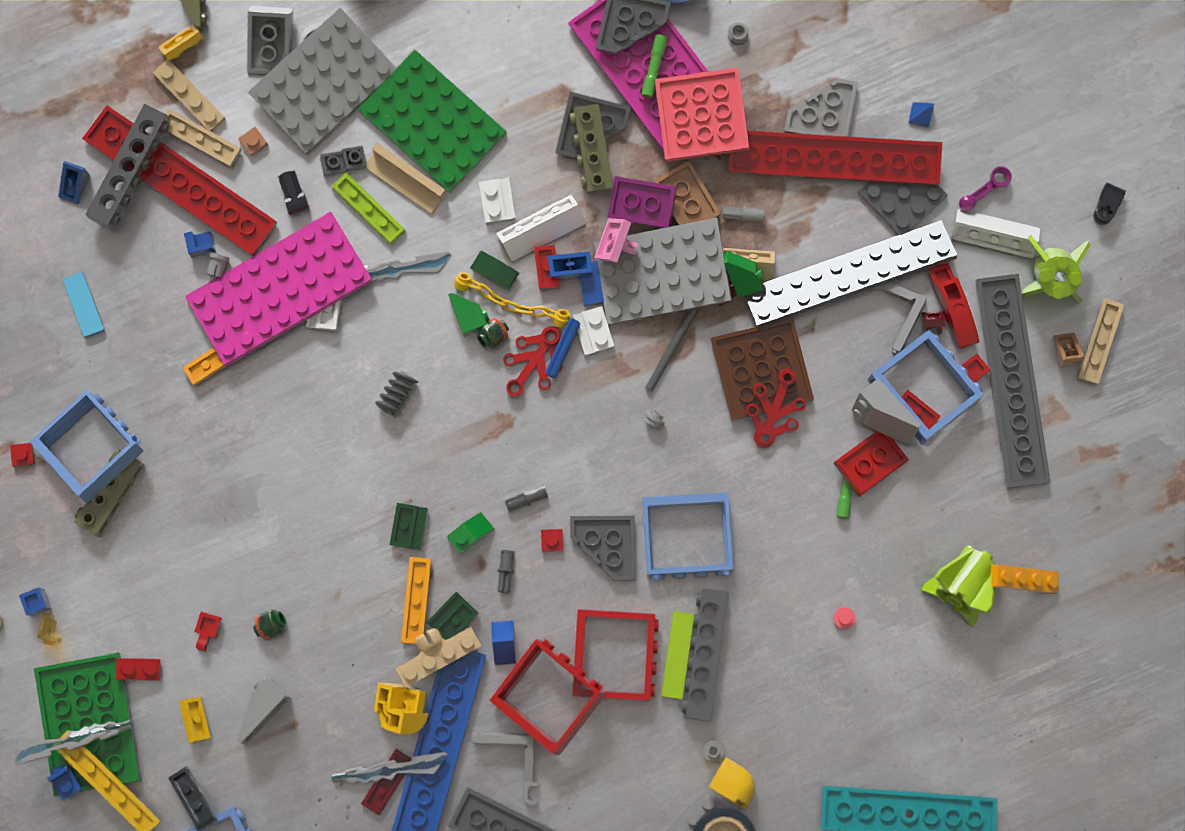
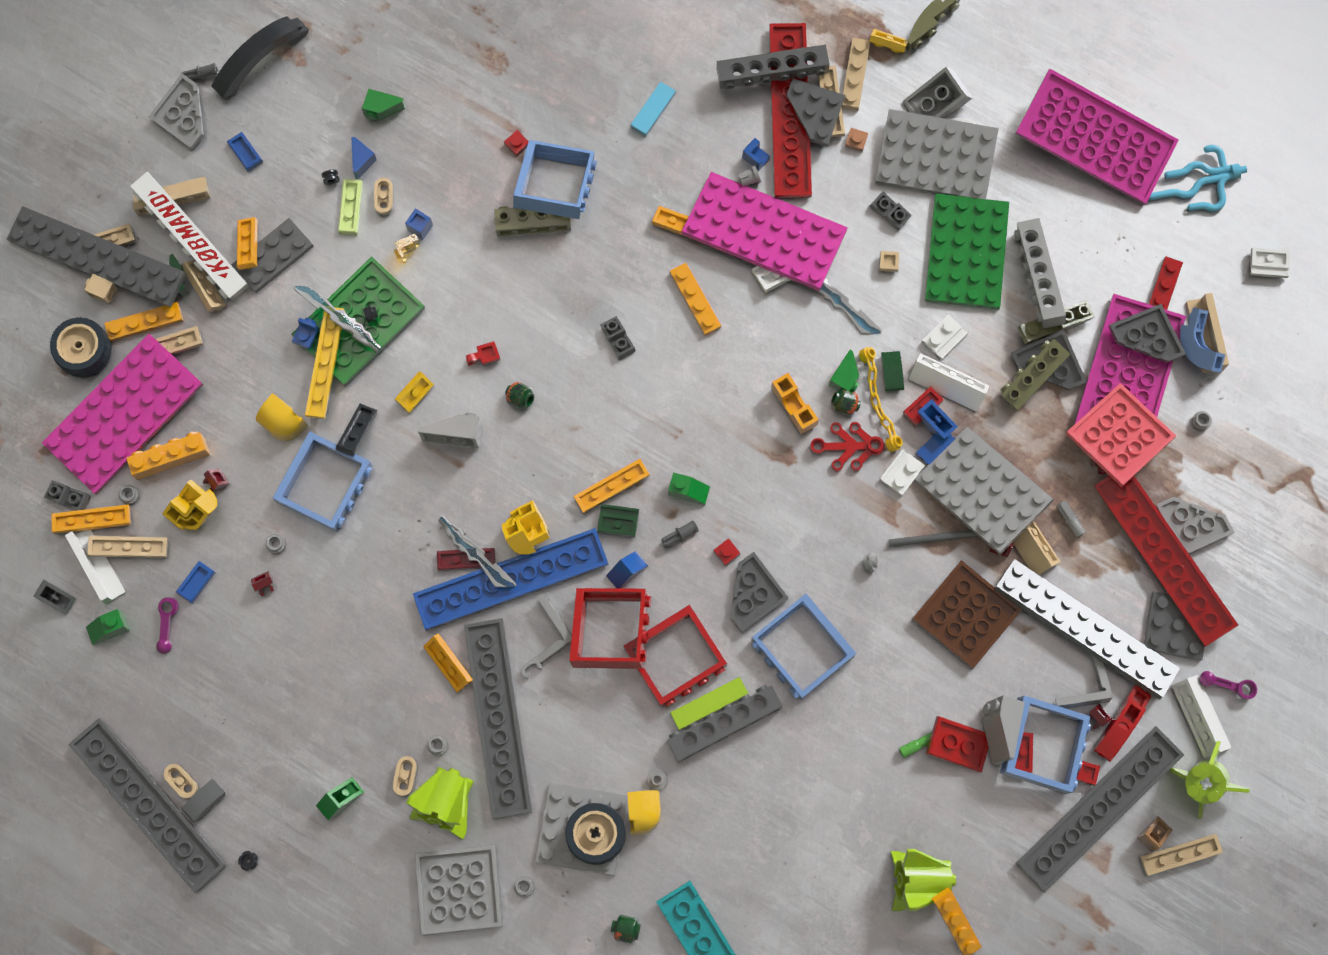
camera: 50 degrees right, 5 degrees down
blue slope [58,161,90,204] -> none
red plate [115,658,160,681] -> none
black piece [278,170,310,215] -> none
lime tile [332,172,406,245] -> none
tan panel [365,143,446,214] -> none
dark grey piece [375,371,418,418] -> none
dark green plate [389,503,428,551] -> none
tan plate [395,627,481,688] -> none
dark grey axle [505,484,548,511] -> none
blue axle [545,318,580,378] -> none
bright pink tile [594,218,638,263] -> none
magenta plate [607,176,677,228] -> none
bright green piece [641,35,668,99] -> none
medium nougat plate [653,161,721,225] -> none
green slope [724,251,765,297] -> none
red plant [746,368,806,448] -> none
coral plate [834,607,856,629] -> none
blue slope [908,102,934,127] -> none
black piece [1093,182,1126,225] -> none
none -> black plate [363,304,378,323]
none -> dark grey slope [600,316,636,360]
none -> light orange plate [670,263,721,336]
none -> light orange arch [771,373,819,435]
none -> dark grey plate [787,79,845,147]
none -> tan plate [879,251,899,272]
none -> light grey brick [1014,218,1066,328]
none -> olive slope [1018,300,1095,344]

